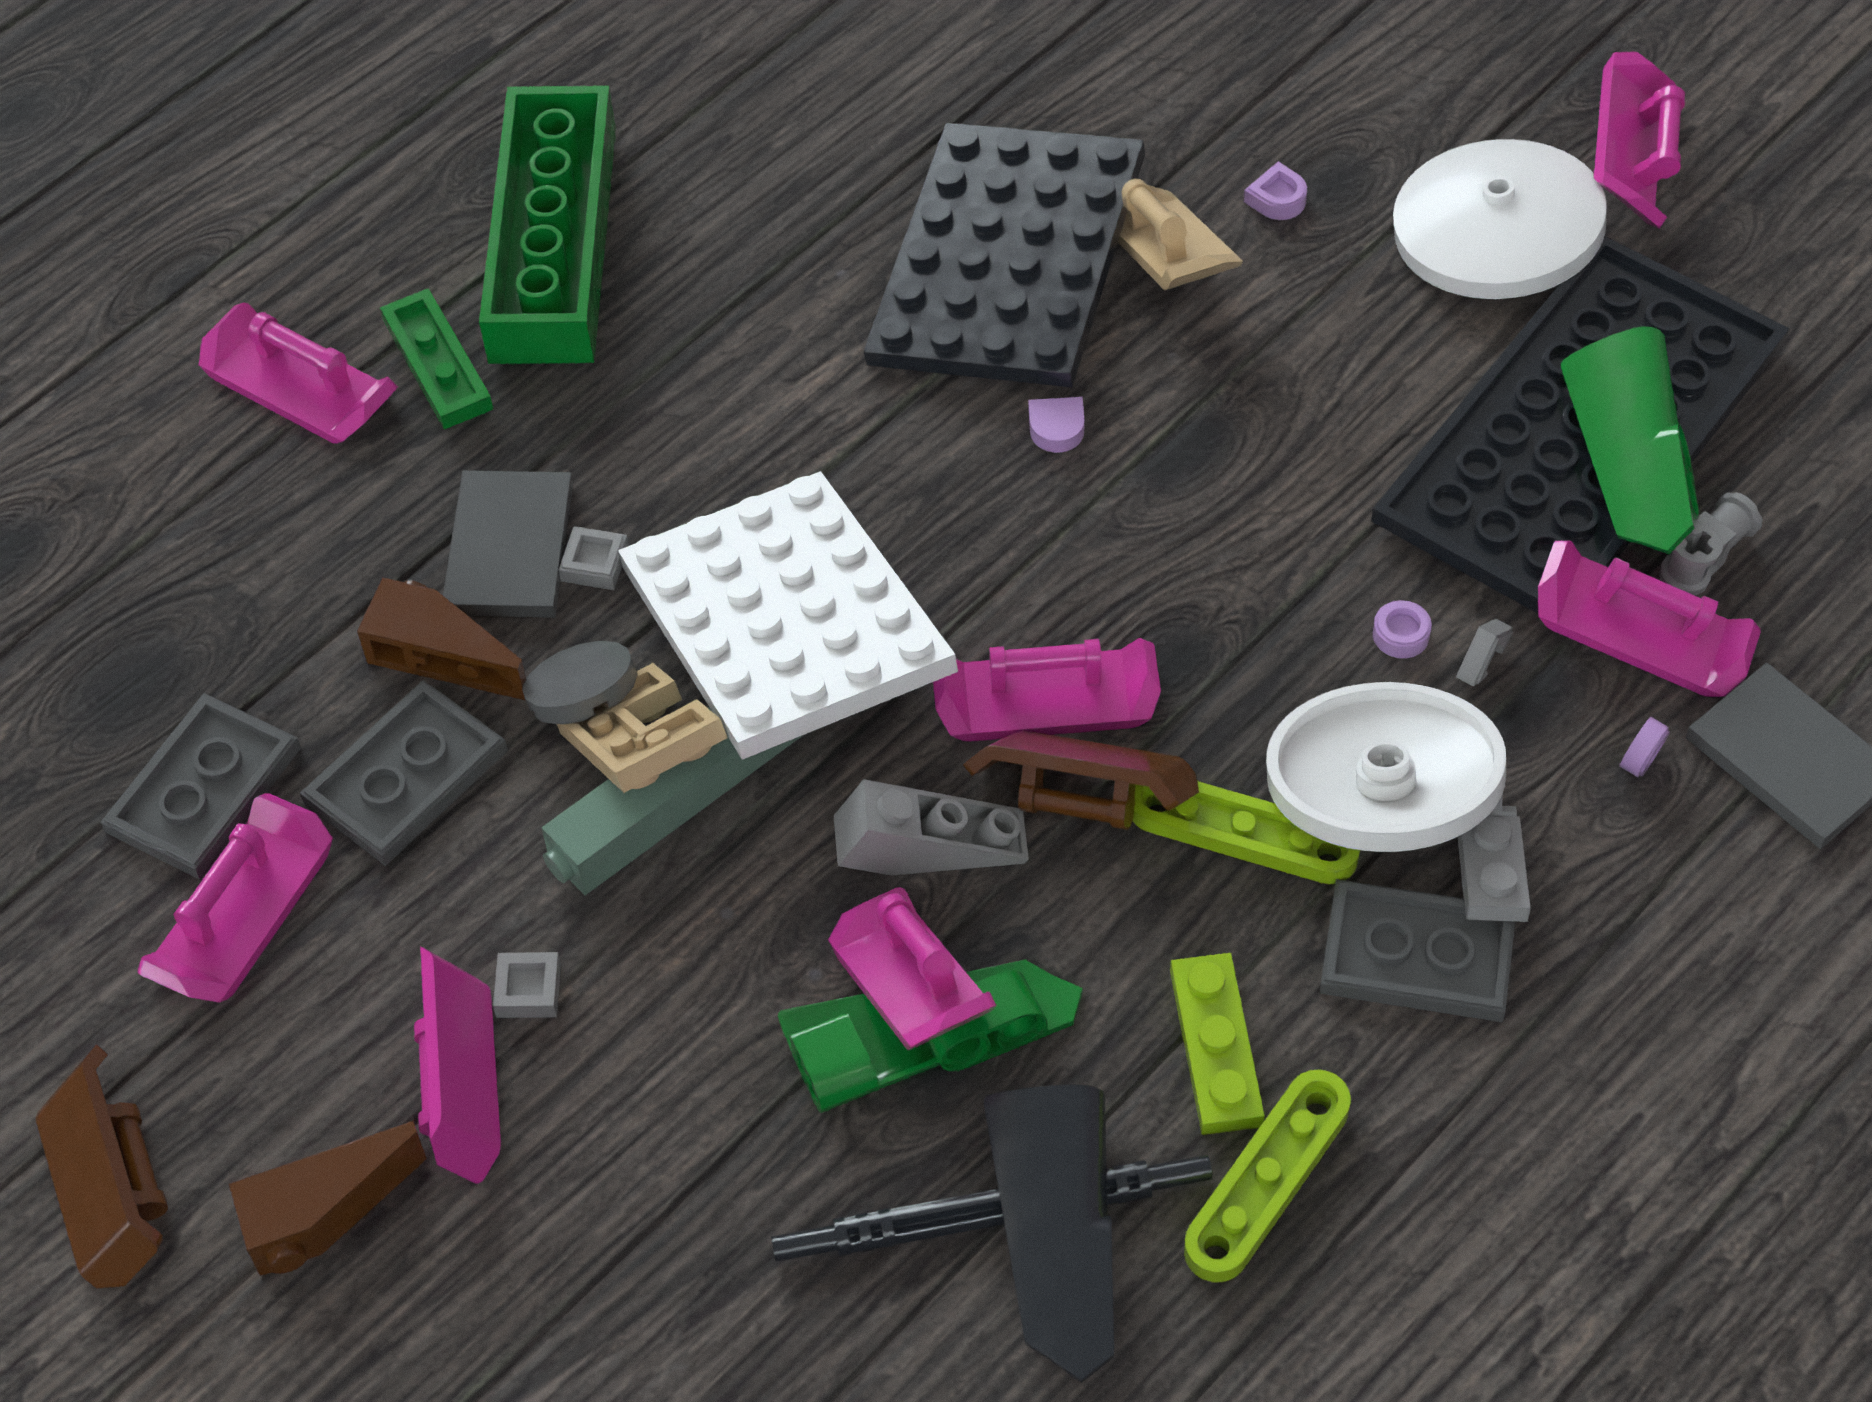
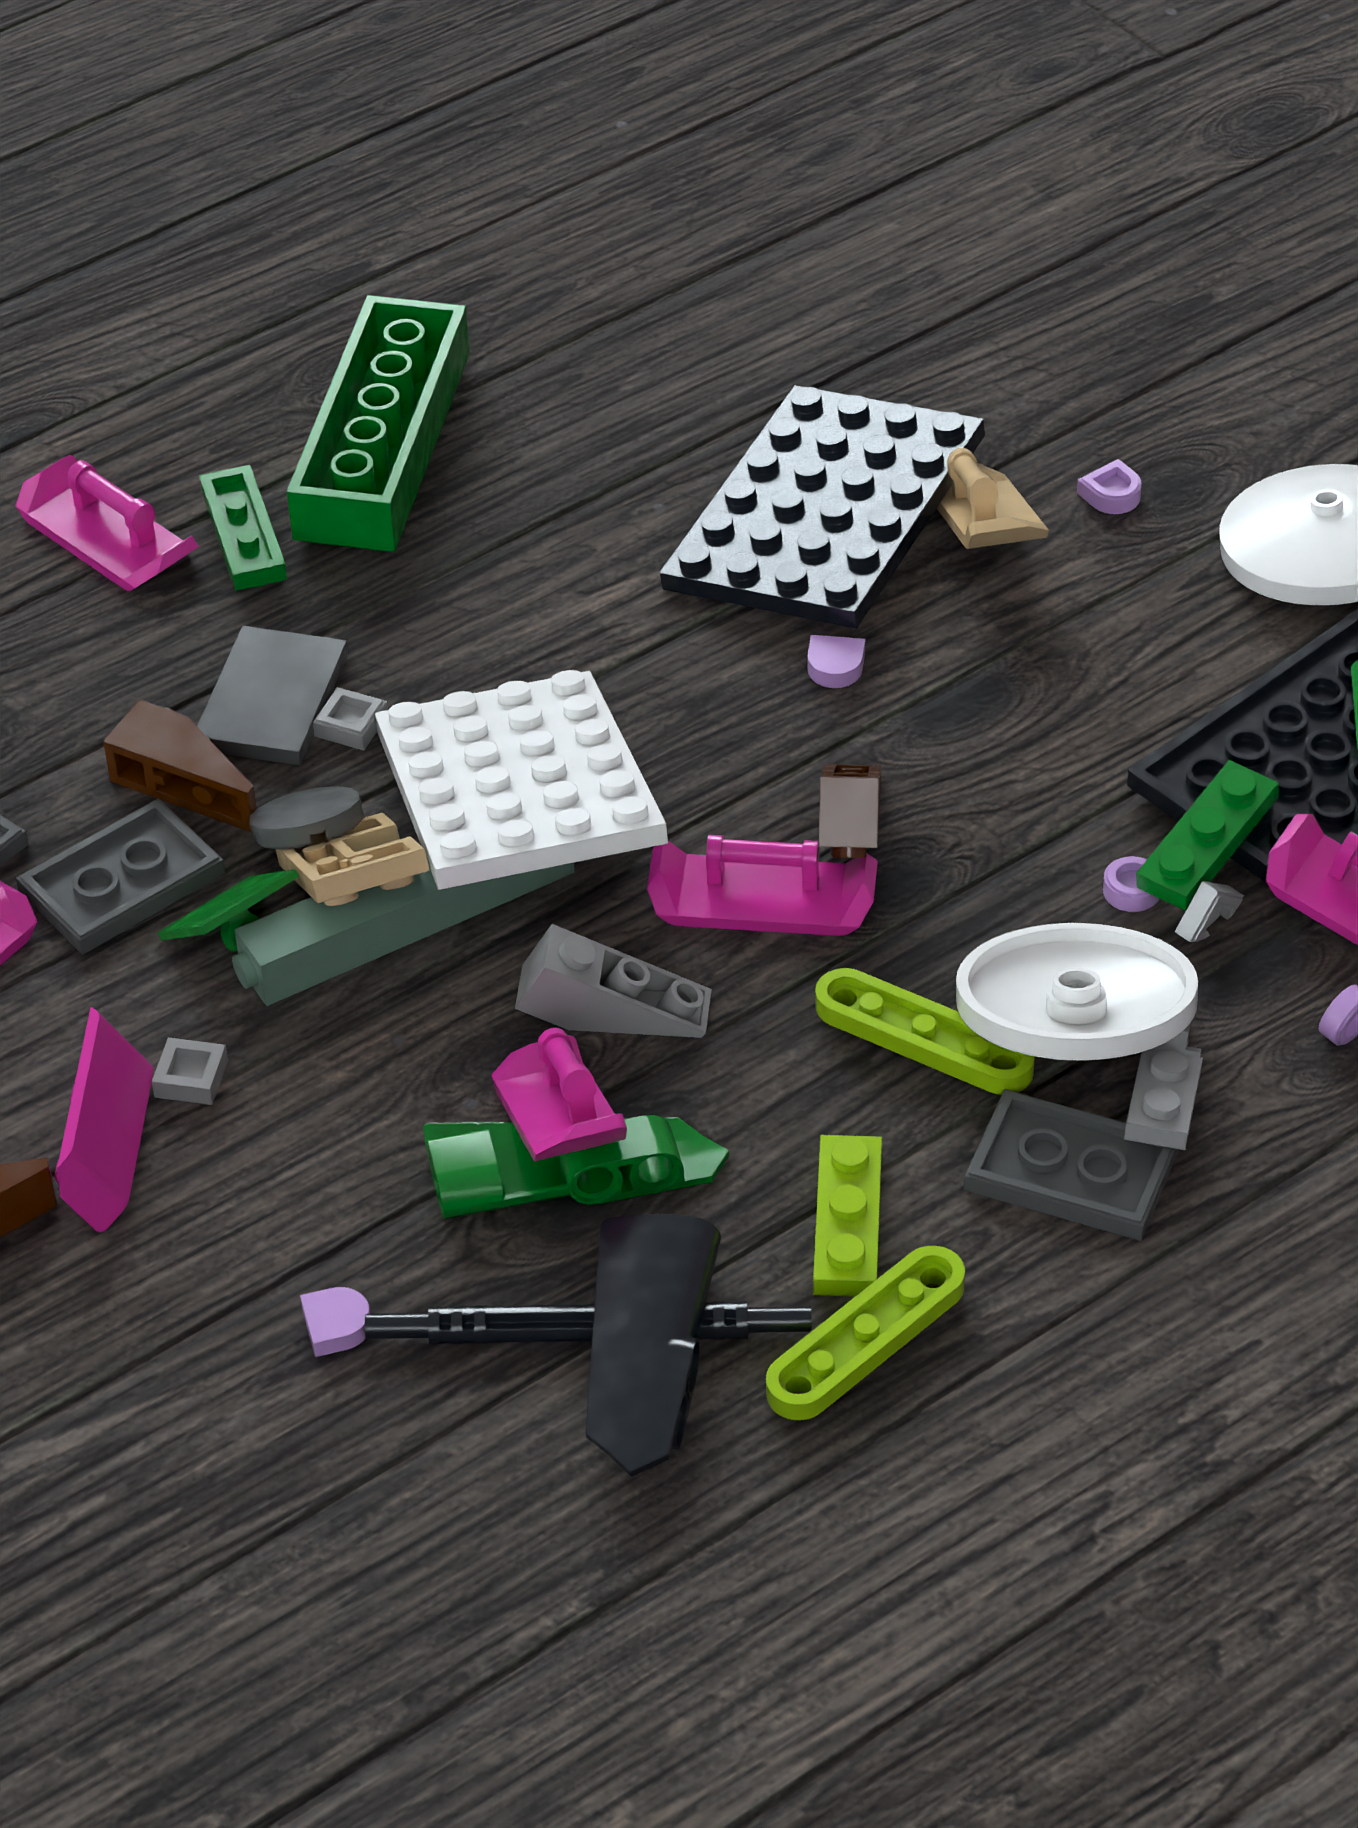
camera: 10 degrees right, 10 degrees down
reddish brown piece [963,731,1199,830] -> none
none -> green piece [157,869,299,952]
none -> lavender tile [300,1287,370,1357]
none -> slope [819,764,881,858]
none -> green plate [1136,760,1279,911]

